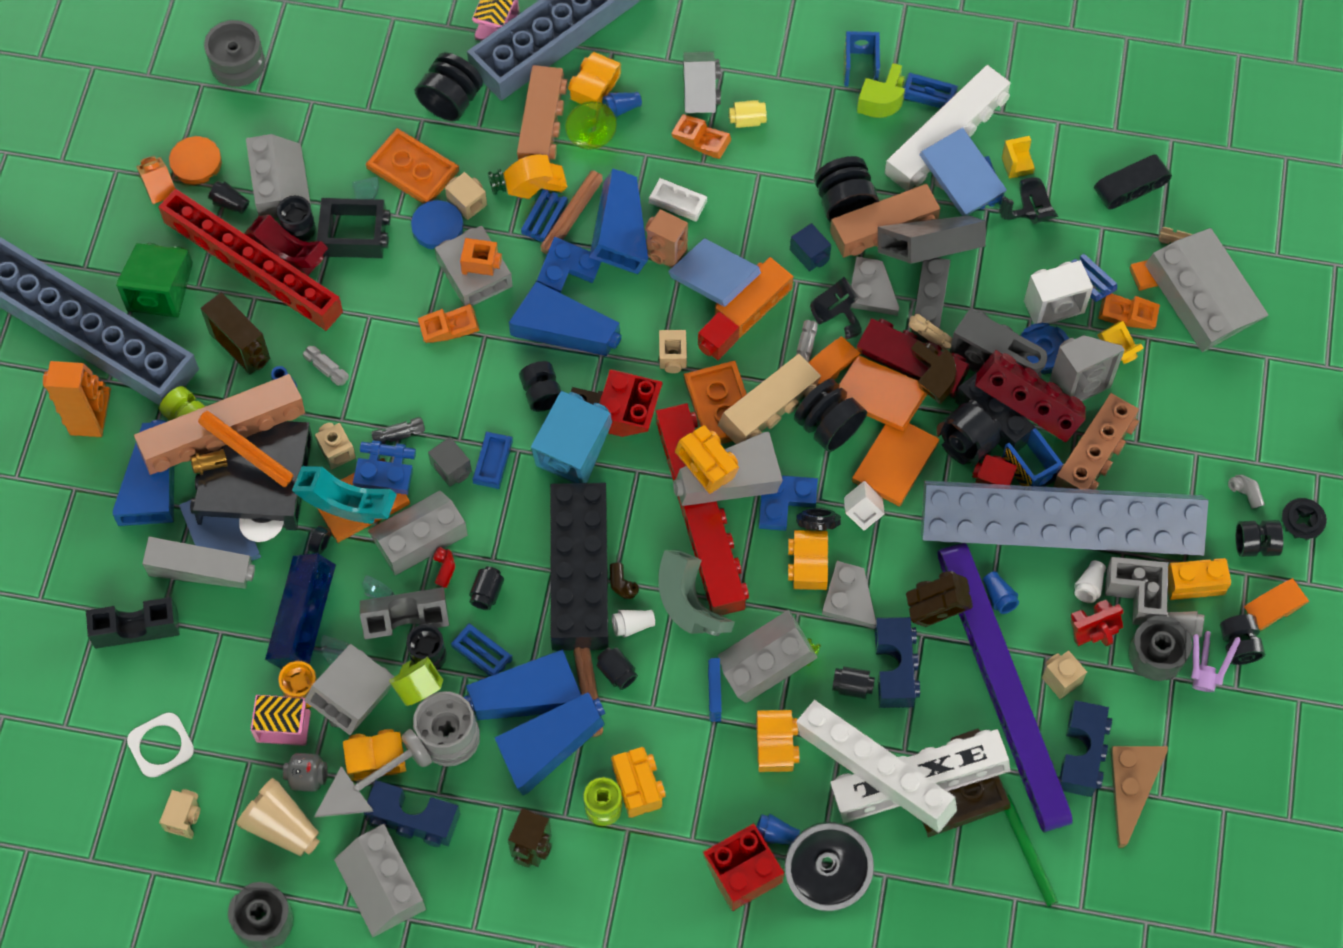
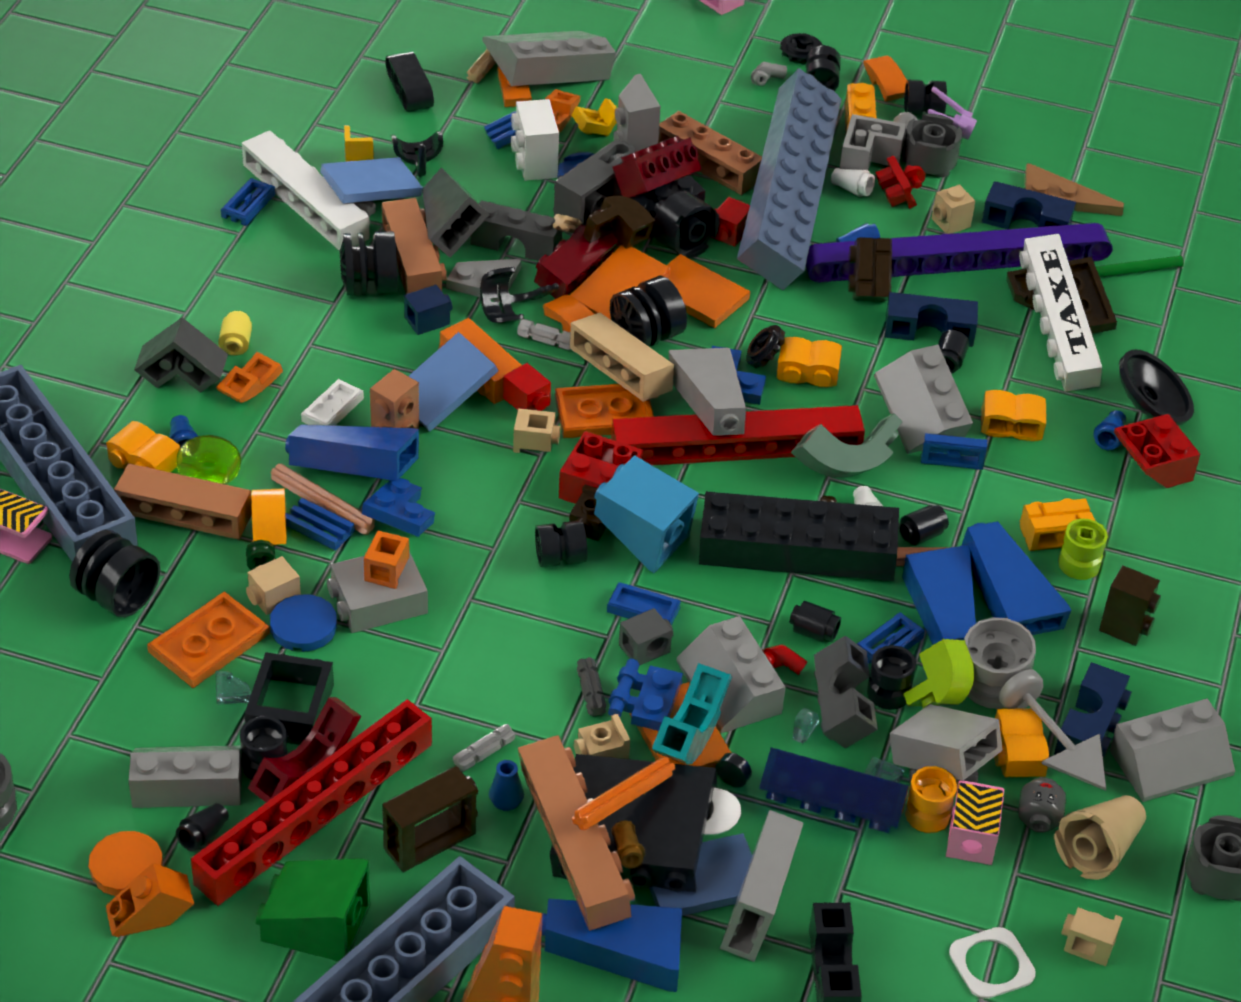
camera: 85 degrees left, 20 degrees down
lime wheel [159,386,206,421] -> none
orange slope [418,304,480,343] -> none
blue slope [509,281,622,356] -> none
light orange brick [675,425,739,494] -> none
white brick [796,700,957,833] -> none
light grey wing [822,561,876,629] -> none
blue piece [844,31,880,86] -> none
white panel [844,481,885,530] -> none
lime brick [857,63,905,118] -> none
blue piece [1002,428,1063,487] -> none

